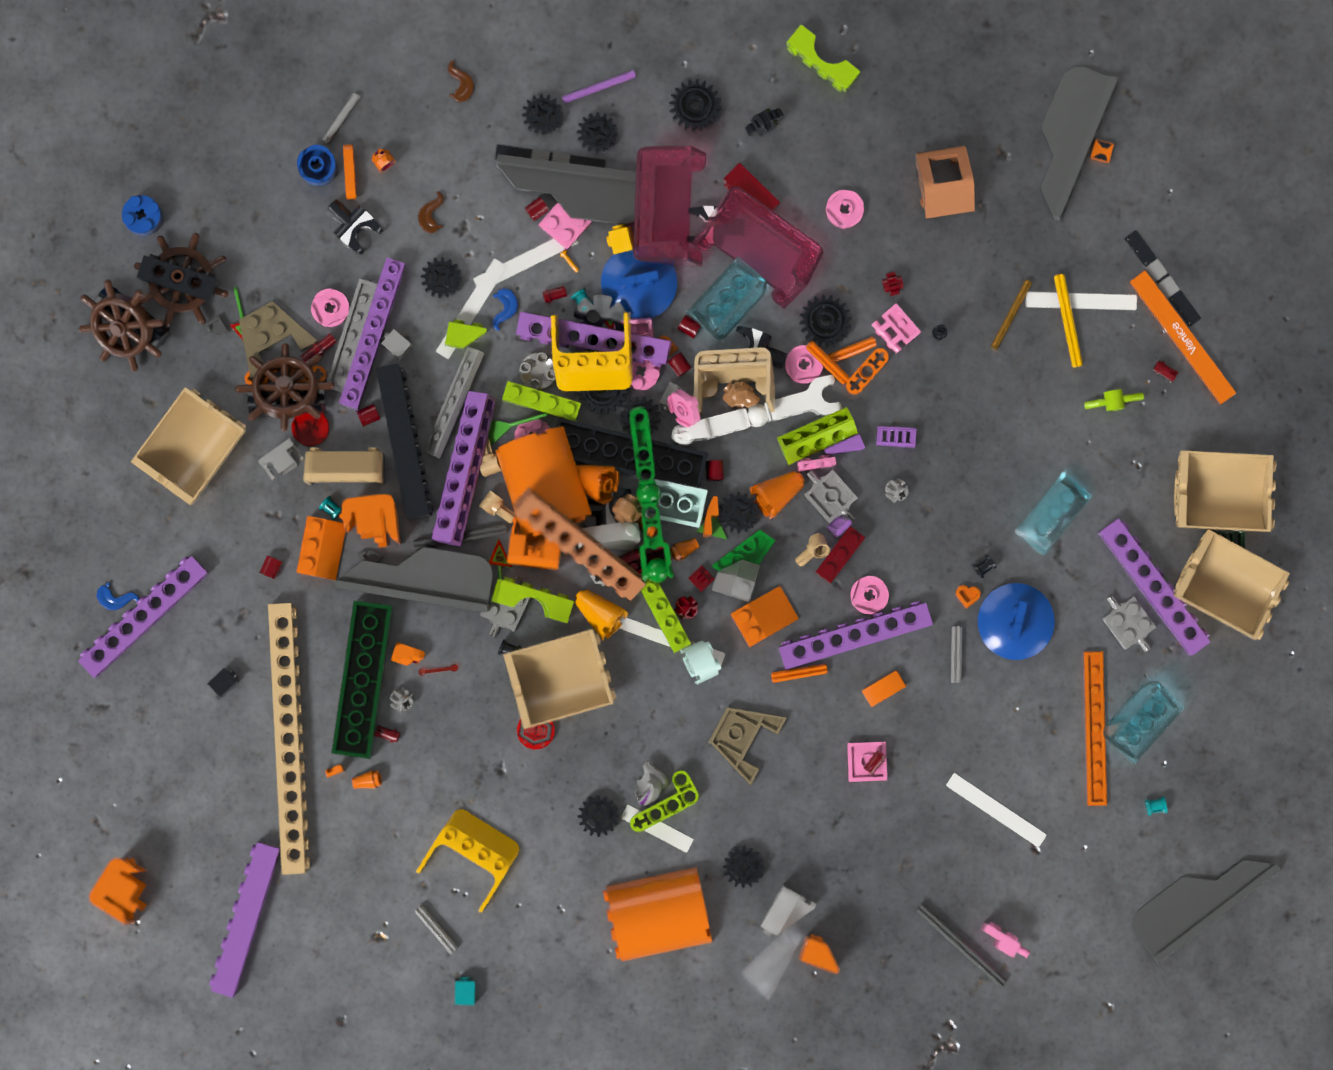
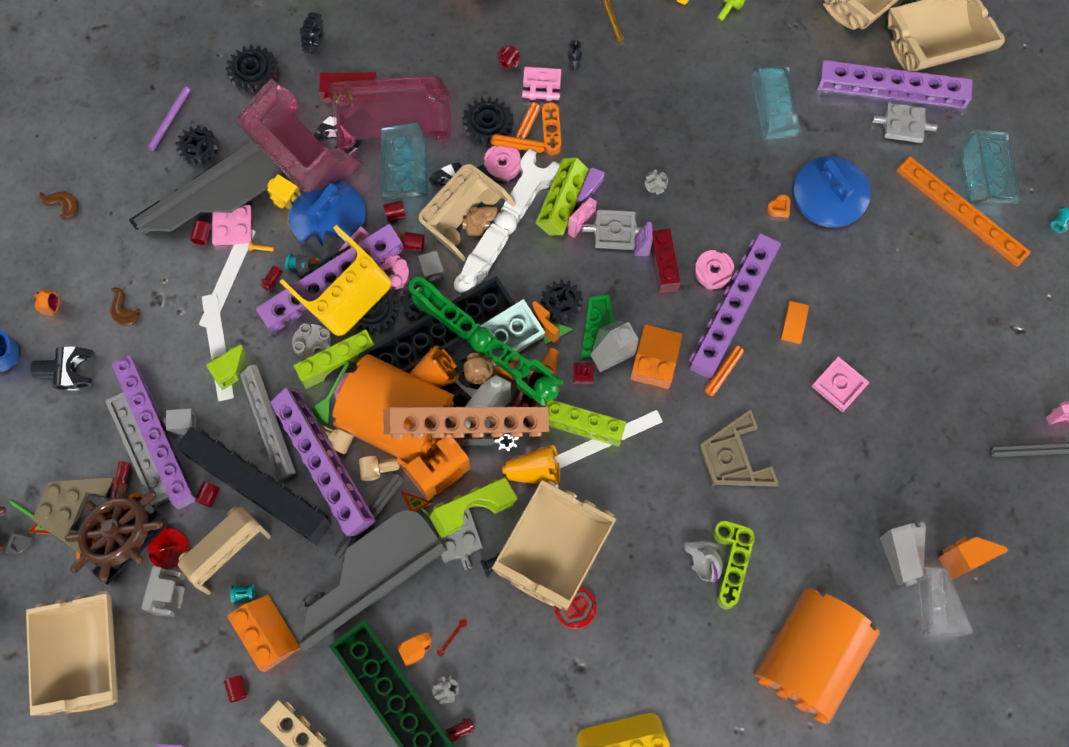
camera: 40 degrees left, 15 degrees down
bright pink plate [311,289,350,328] -> none
orange piece [339,494,401,548] -> none
orange beam [343,144,357,200] -> none
black gear [420,257,462,299] -> none
blue piece [492,288,518,331] -> none
black gear [522,94,563,136] -> none
black gear [577,795,619,837] -> none
white sticker [621,804,694,853] -> none
bright pink plate [667,389,701,428] -> none
dark red gear [674,595,699,620] -> none
light aqua brick [681,640,721,685] -> none
dark red beam [706,460,724,481] -> none
black gear [723,846,765,888] -> none
orange cone [750,471,805,519] -> none
tan axle [795,533,830,566] -> none
bright pink plate [826,190,864,229] -> none
dark red pin [863,750,886,775] -> none
medium lavender slope [876,426,916,448] -> none
white sticker [946,773,1046,847] -> none
light grey axle [951,626,962,683] -> none
black bush [971,554,997,579] -> none

